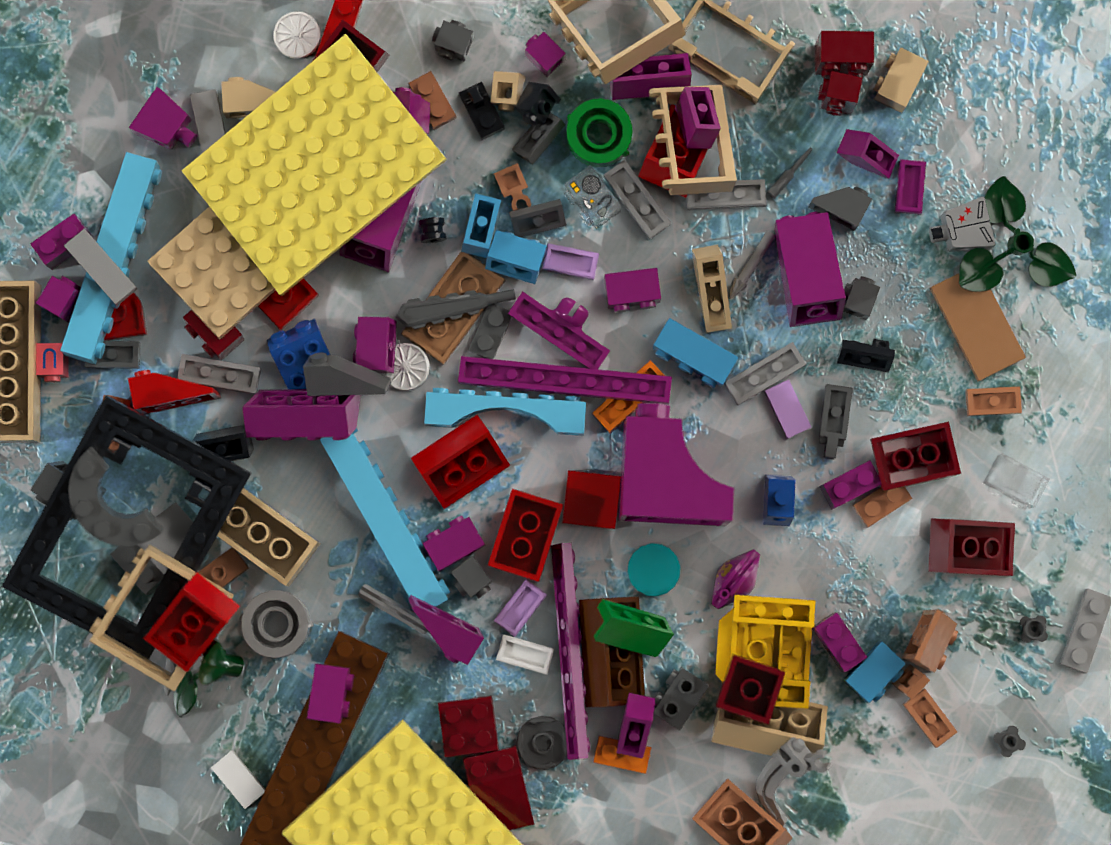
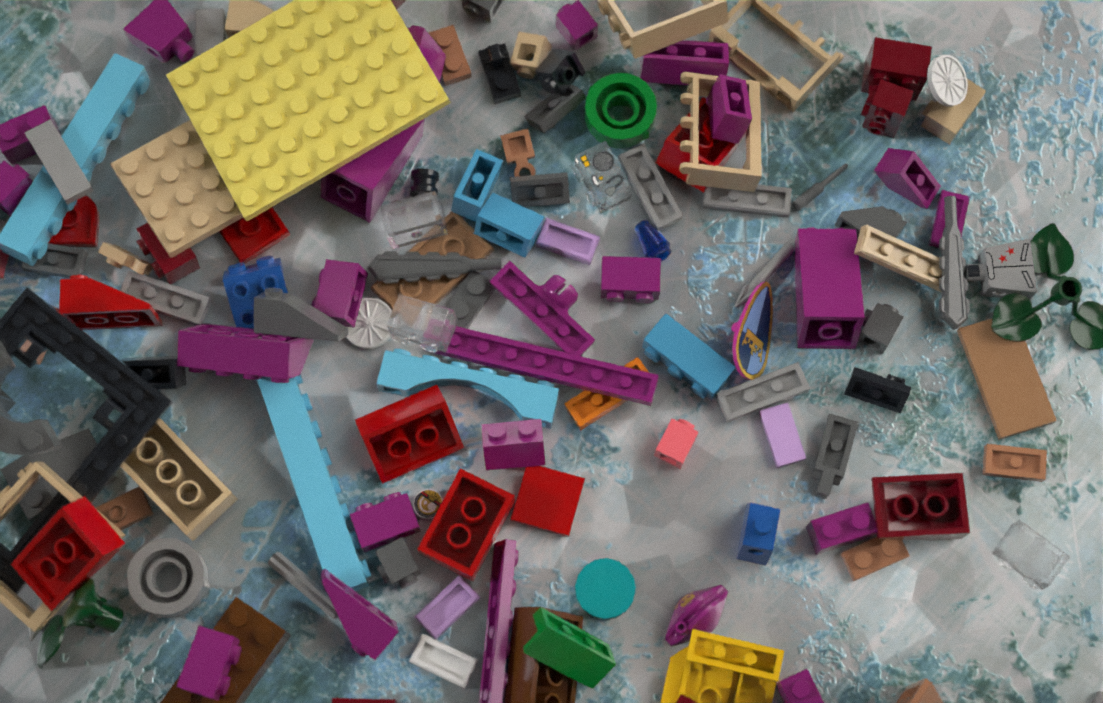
camera: 10 degrees right, 10 degrees down
magenta brick [619,403,734,526] -> none
tan slope [692,245,732,333] -> none
dark red slope [928,518,1015,576] -> none
none -> tan plate [98,242,153,276]
none -> clear brick [380,191,448,249]
none -> clear brick [386,294,458,353]
none -> tile [413,489,443,521]
none -> magenta brick [481,419,546,471]
none -> clear blue cone [634,220,672,262]
none -> coral brick [654,419,698,469]
none -> shield [731,282,773,380]
none -> tan tile [854,225,942,292]
none -> white wheel [927,54,968,107]
none -> sword [939,196,970,330]

